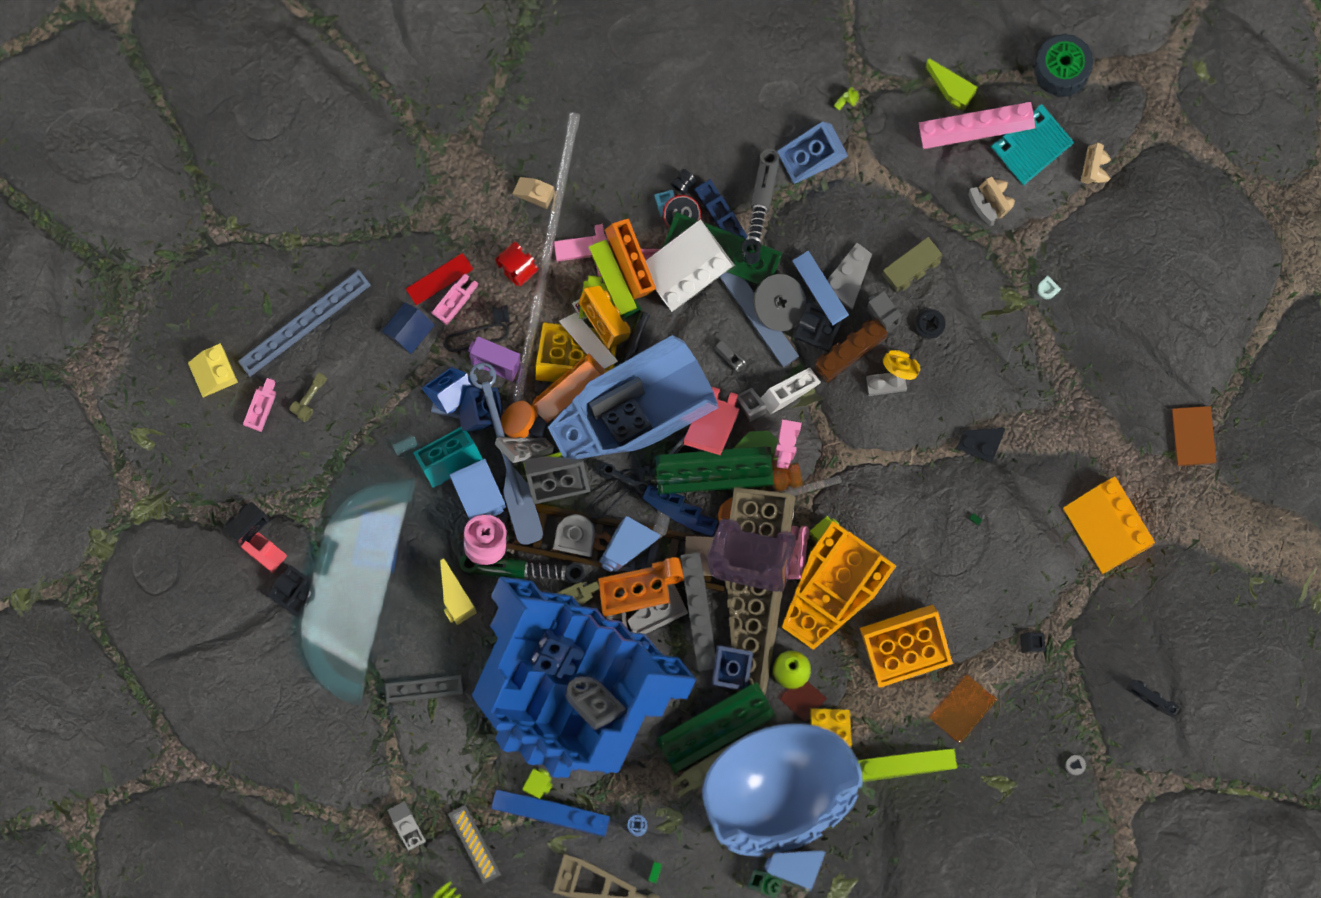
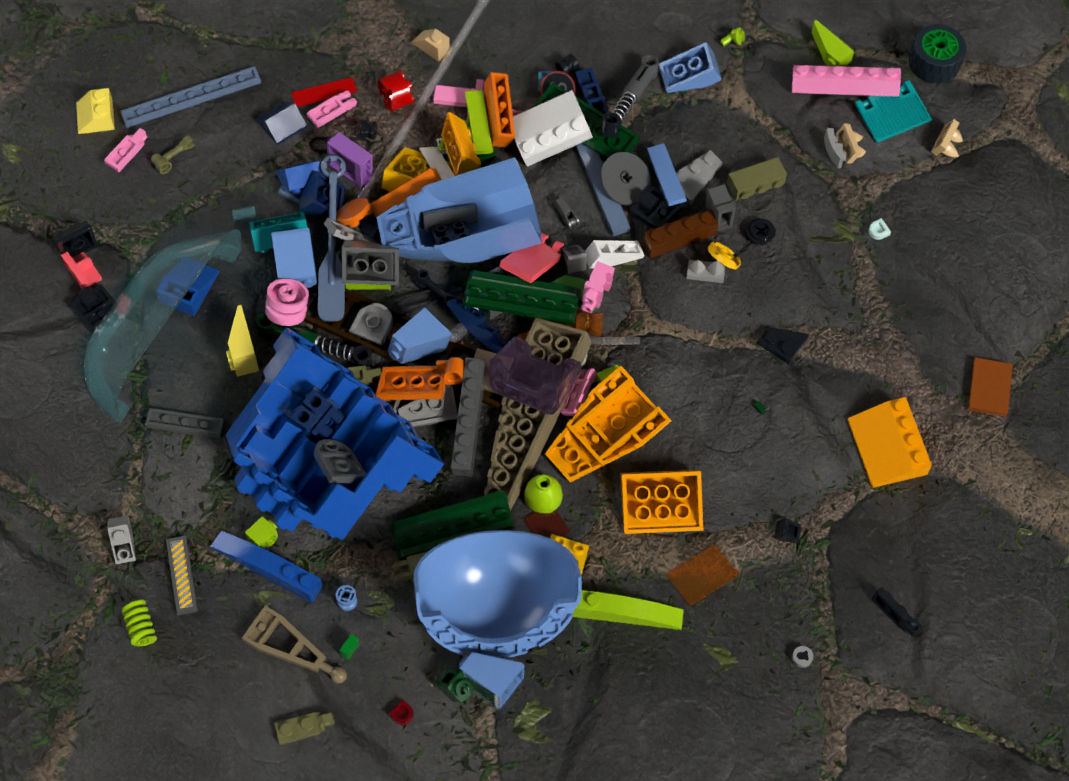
camera: 10 degrees right, 15 degrees down
dark blue slope [712,646,753,690] -> none

